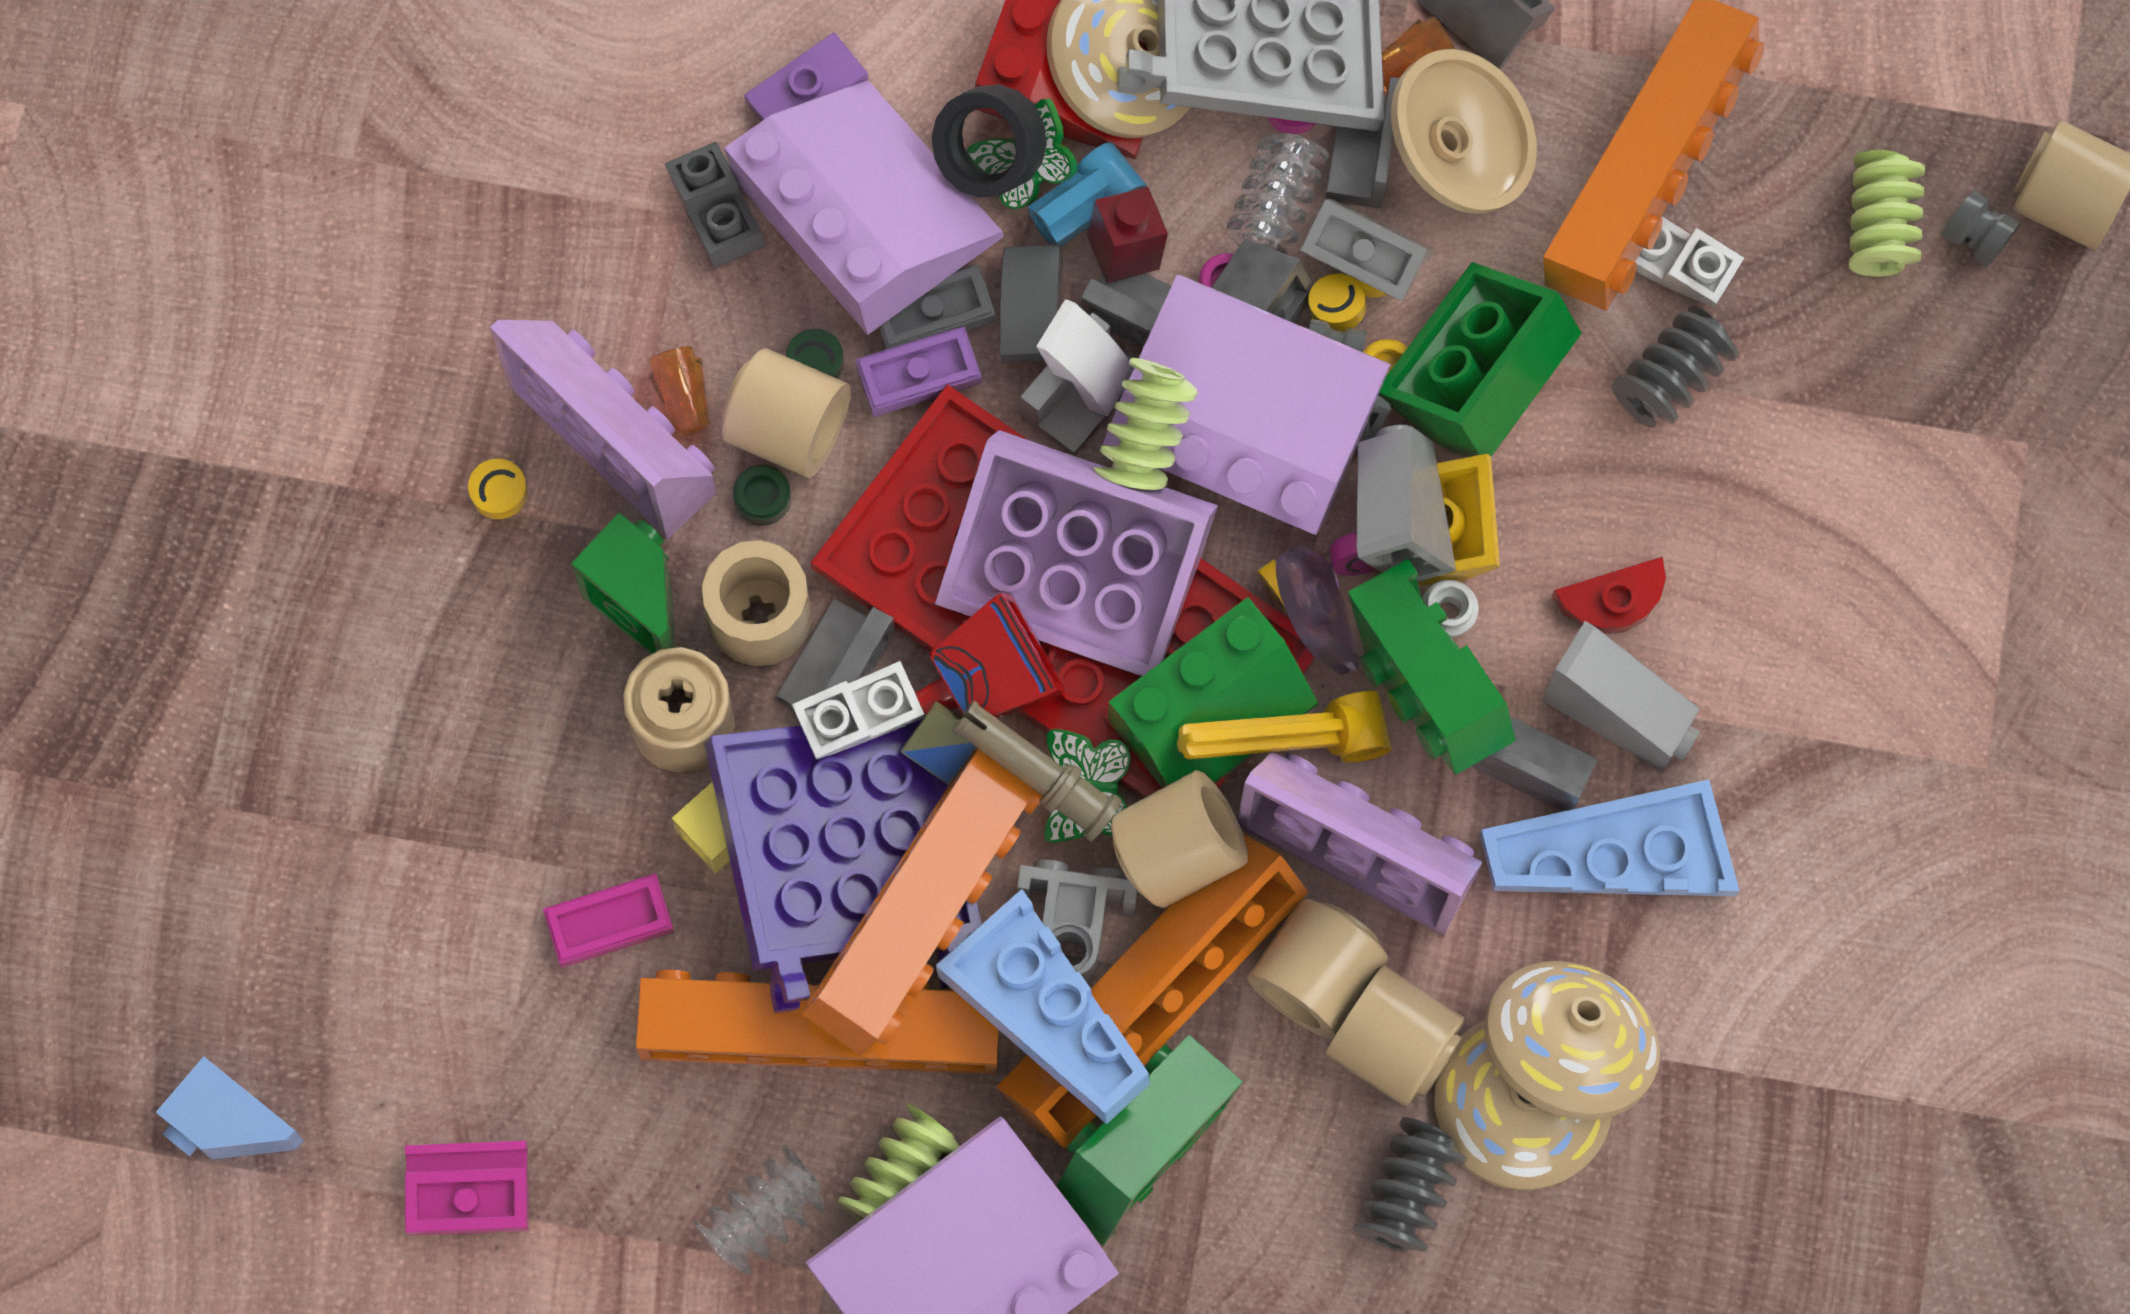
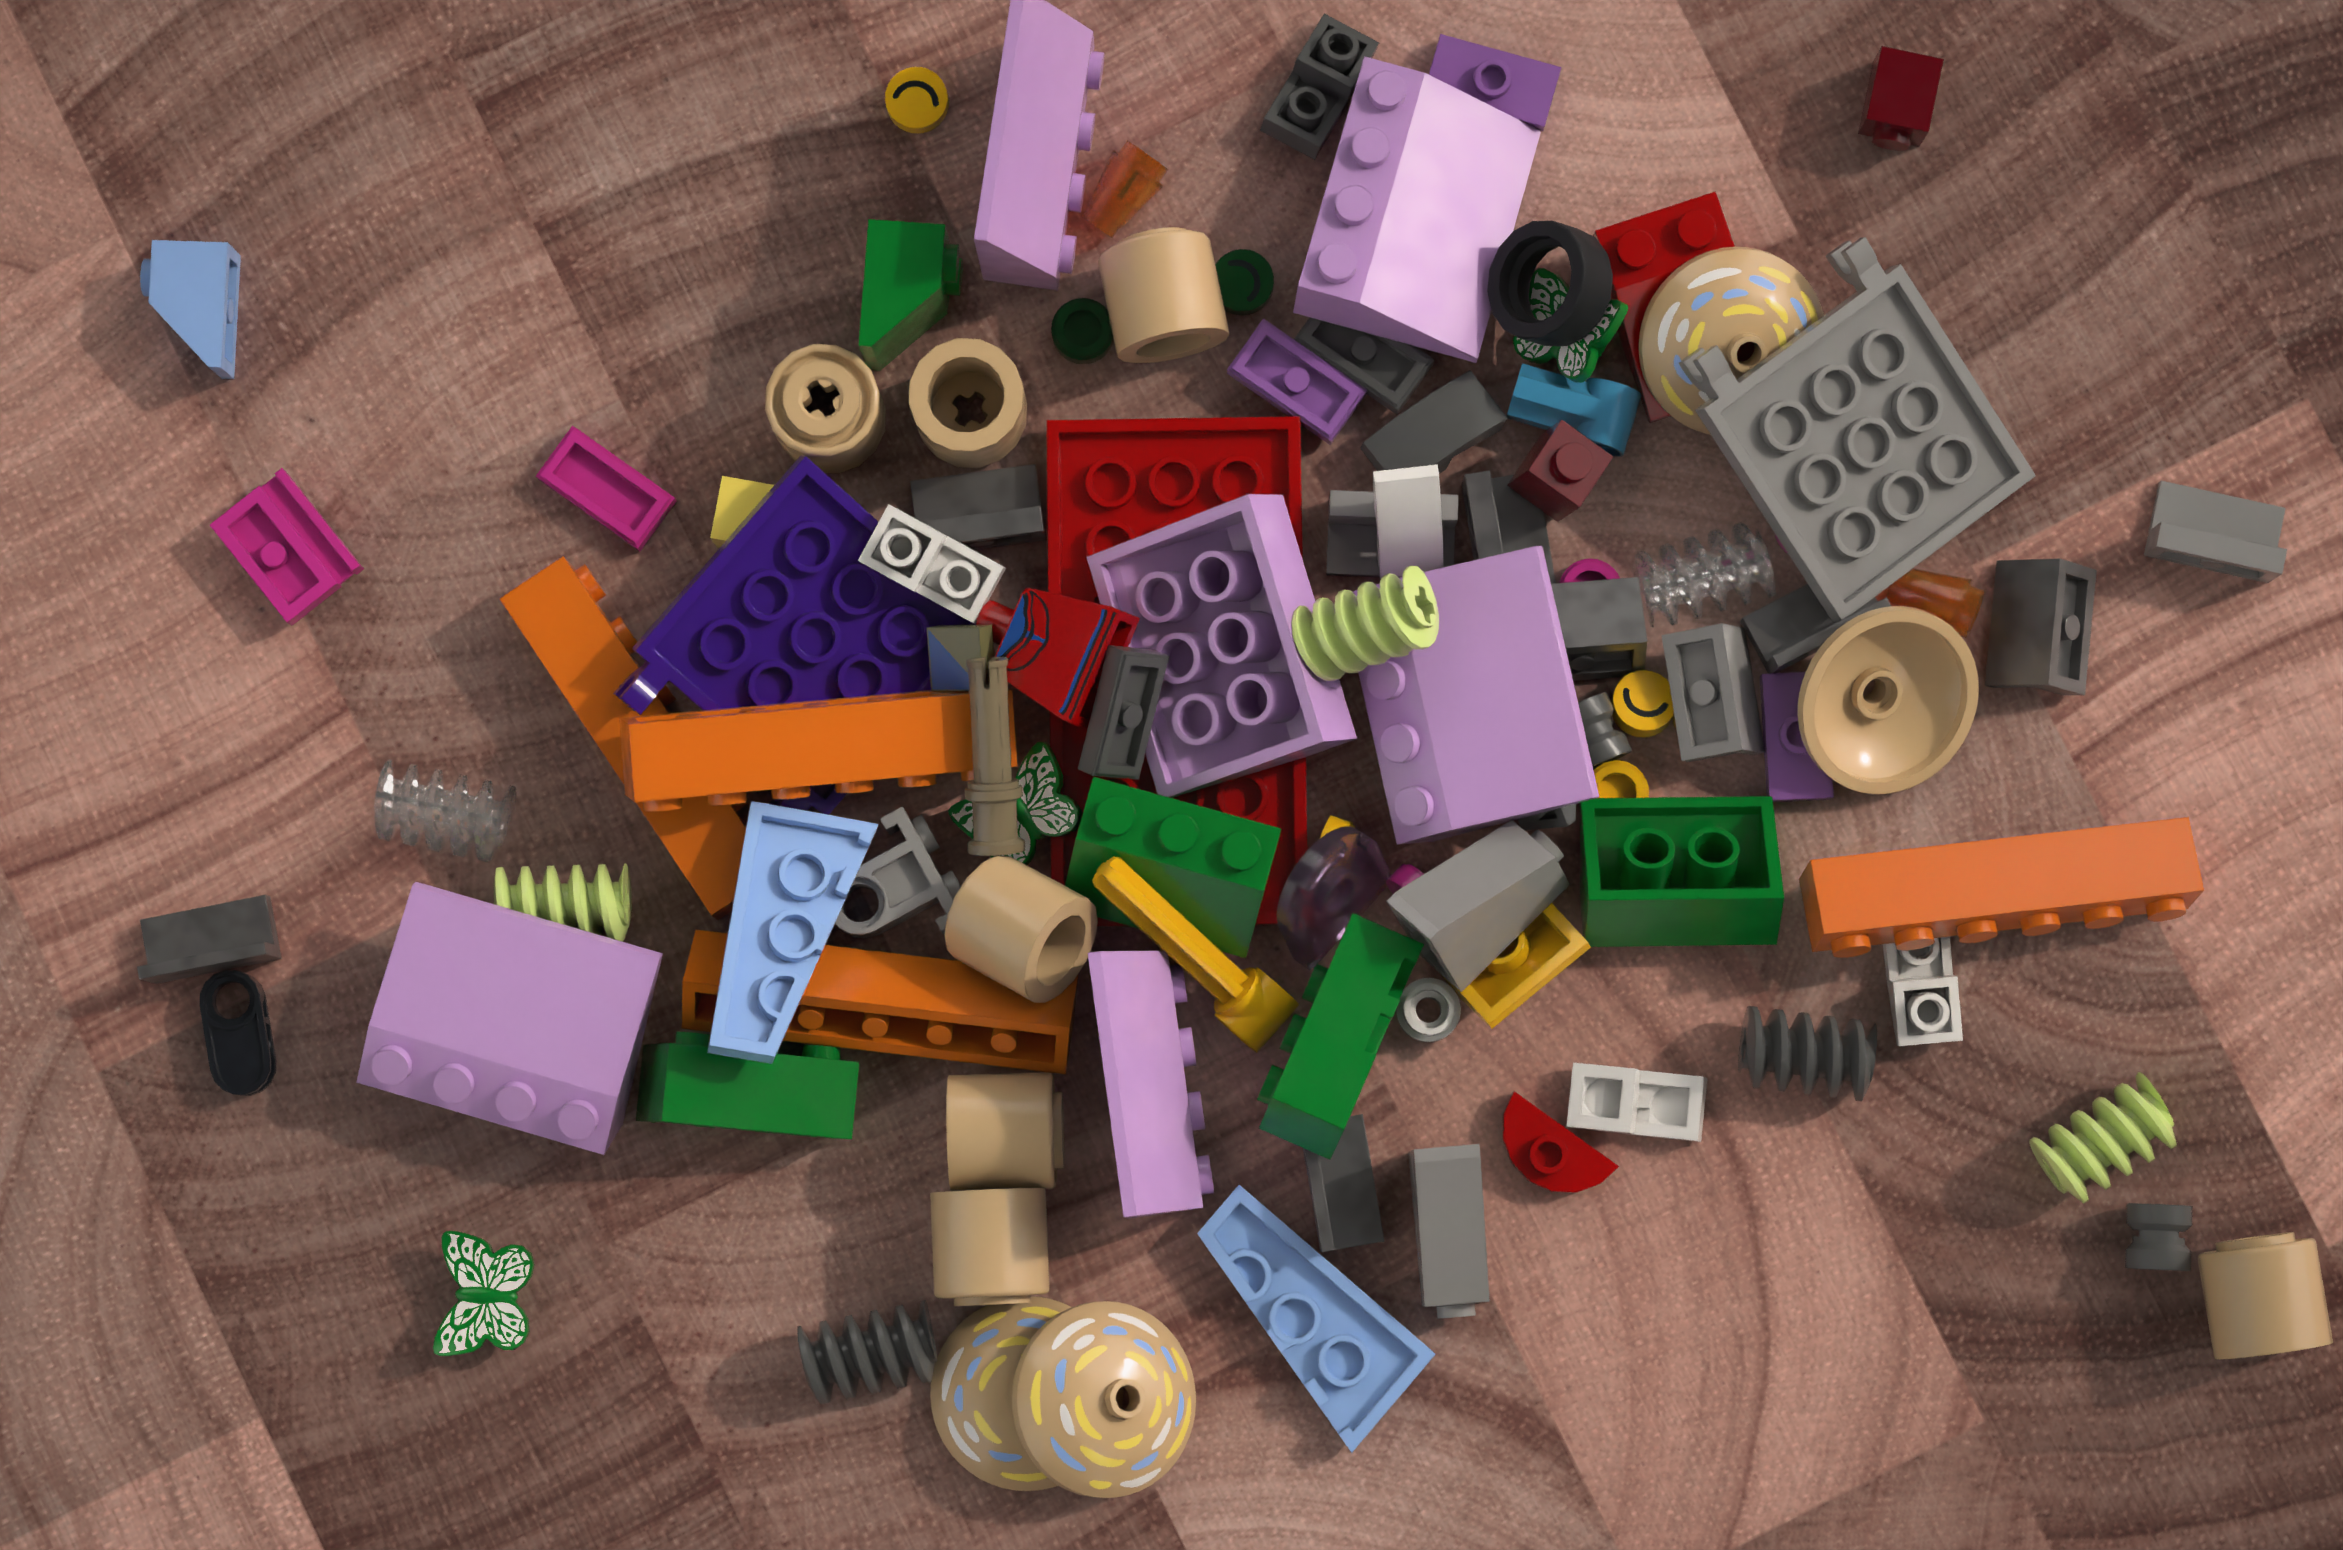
camera: 60 degrees right, 10 degrees up
none -> dark grey plate [1078,645,1169,779]
none -> white slope [1567,1063,1707,1142]
none -> medium lavender plate [1759,672,1834,802]

